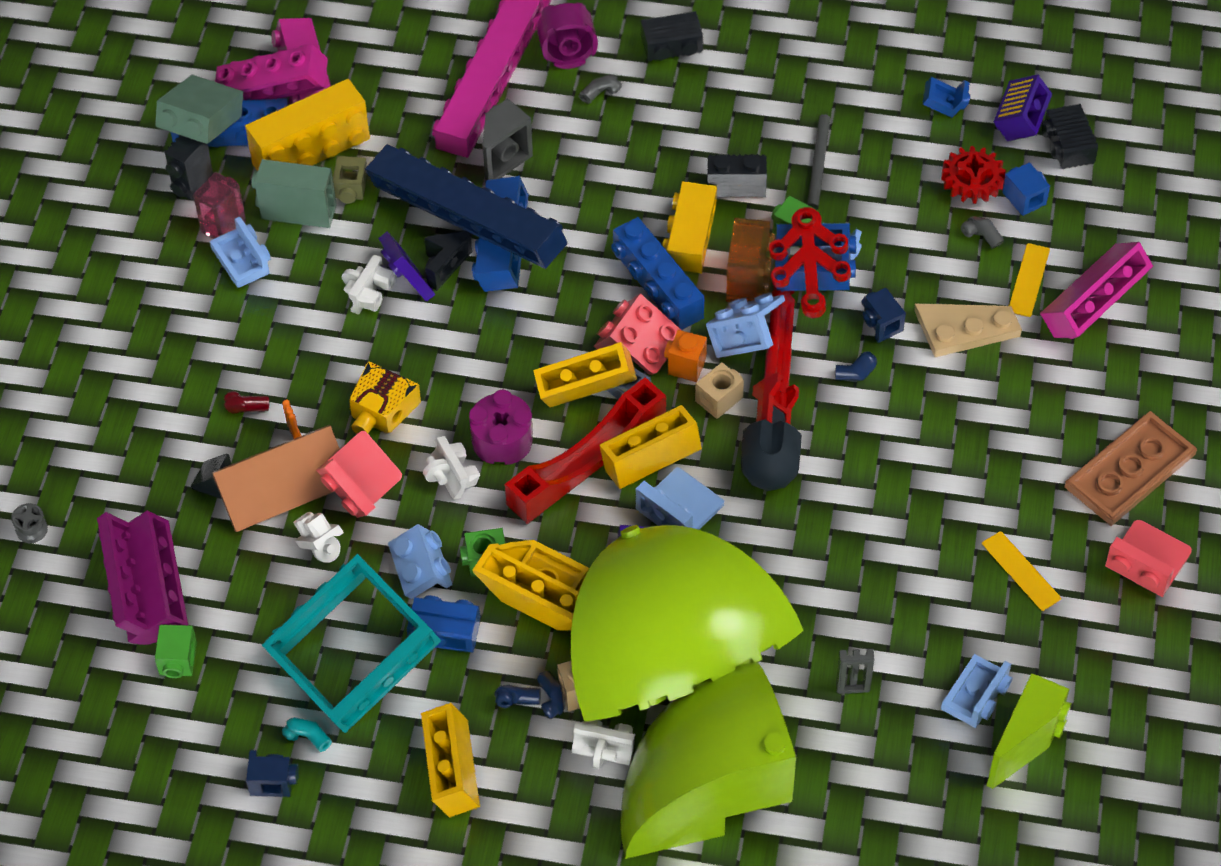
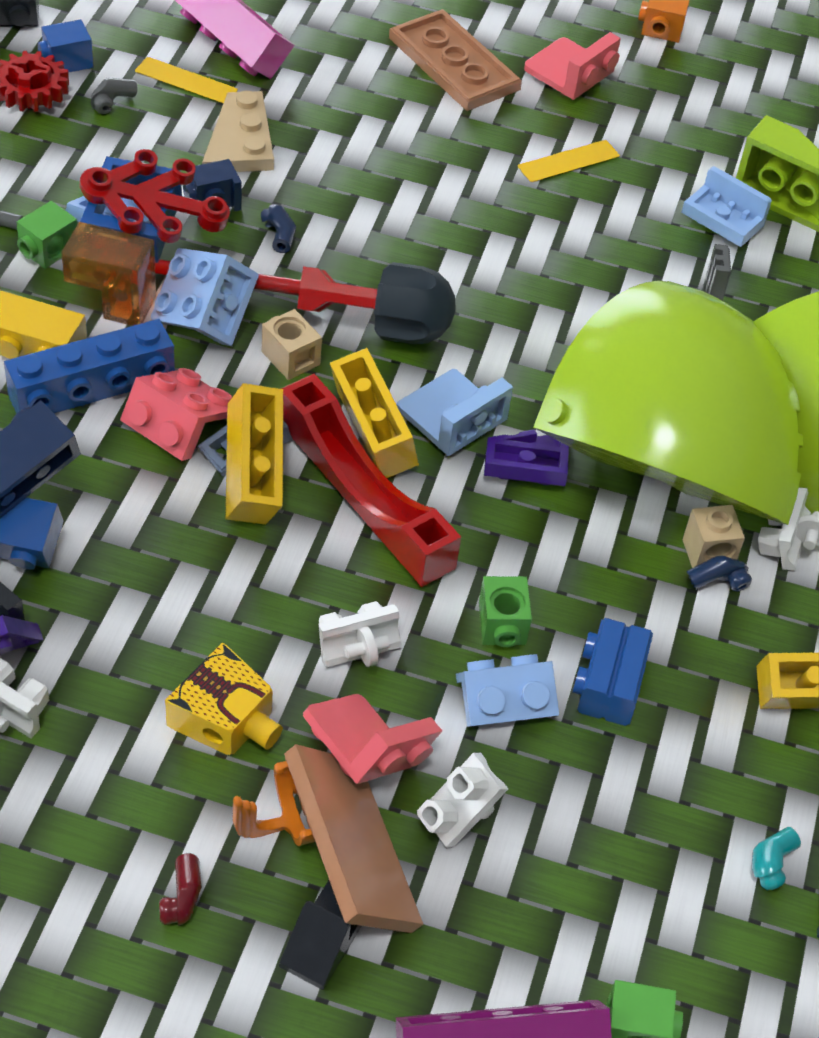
camera: 90 degrees left, 5 degrees down
teal window [262,554,441,733] -> none
magenta brick [469,389,533,465] -> none
yellow wedge [473,540,589,631] -> none
dark blue arm [494,684,541,708] -> none
orange brick [664,330,707,382] -> none

